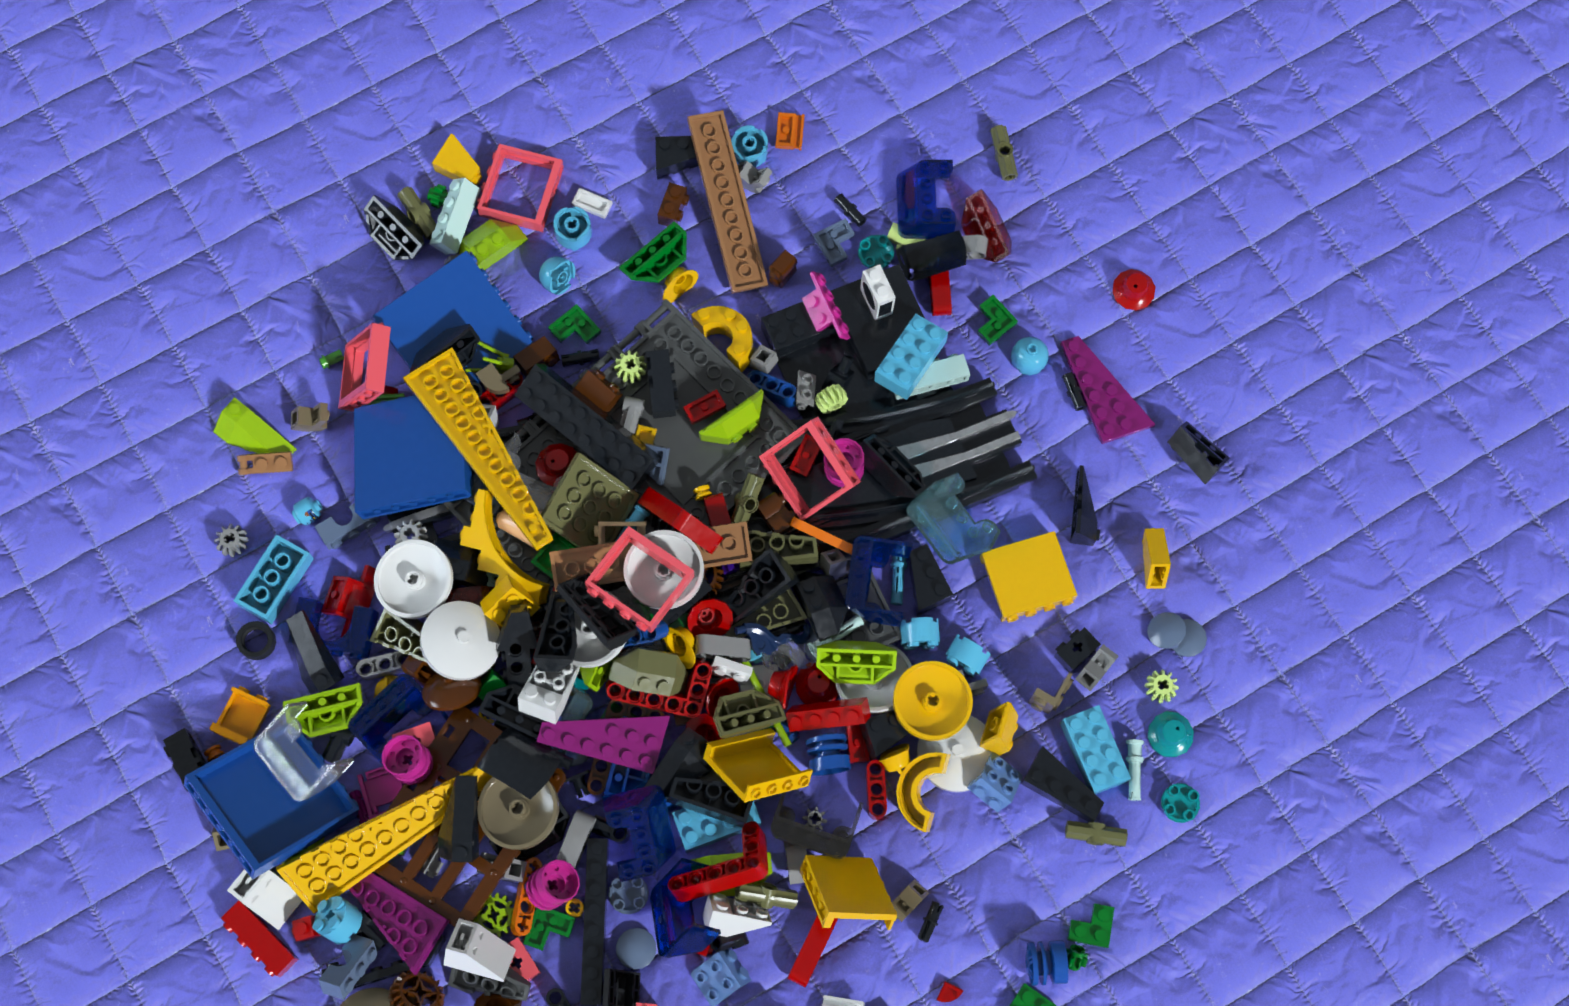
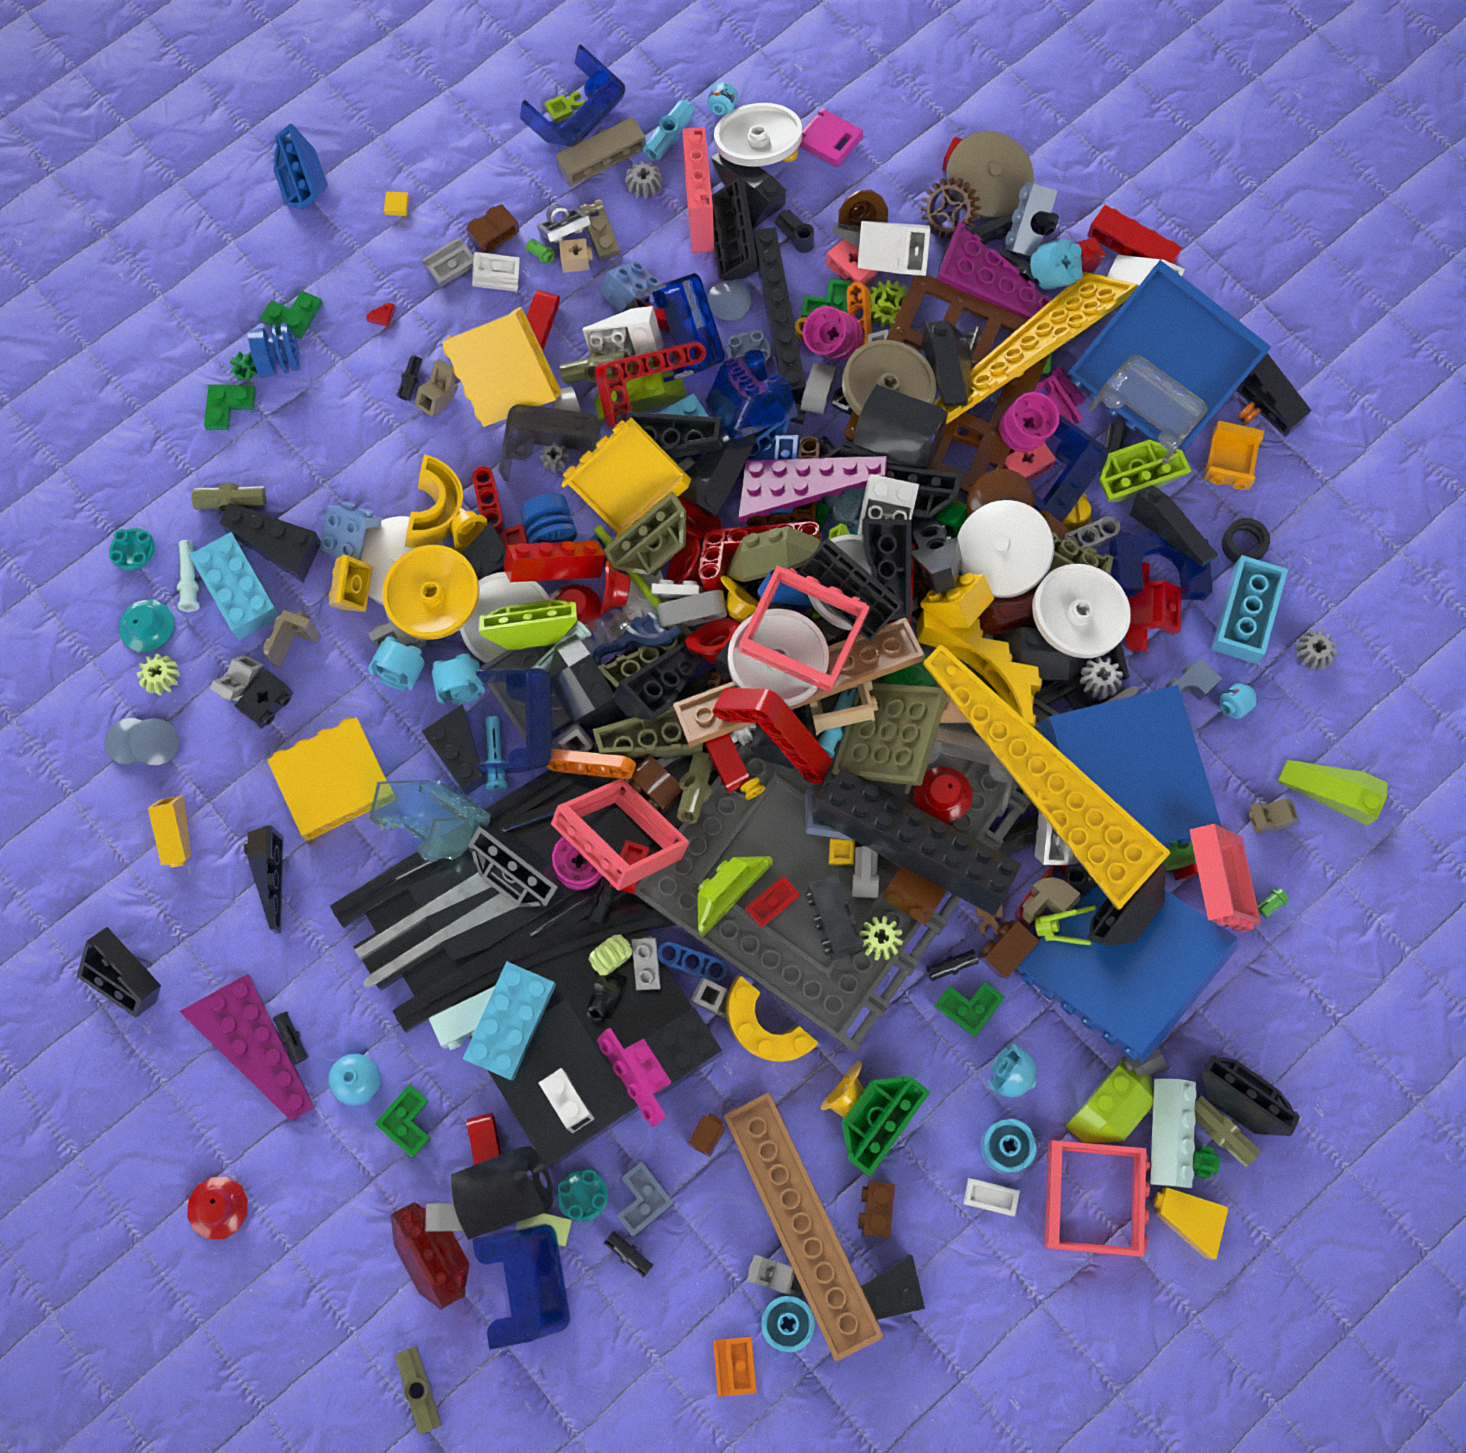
camera: 175 degrees right, 0 degrees up
medium nougat plate [237,451,294,475] -> none

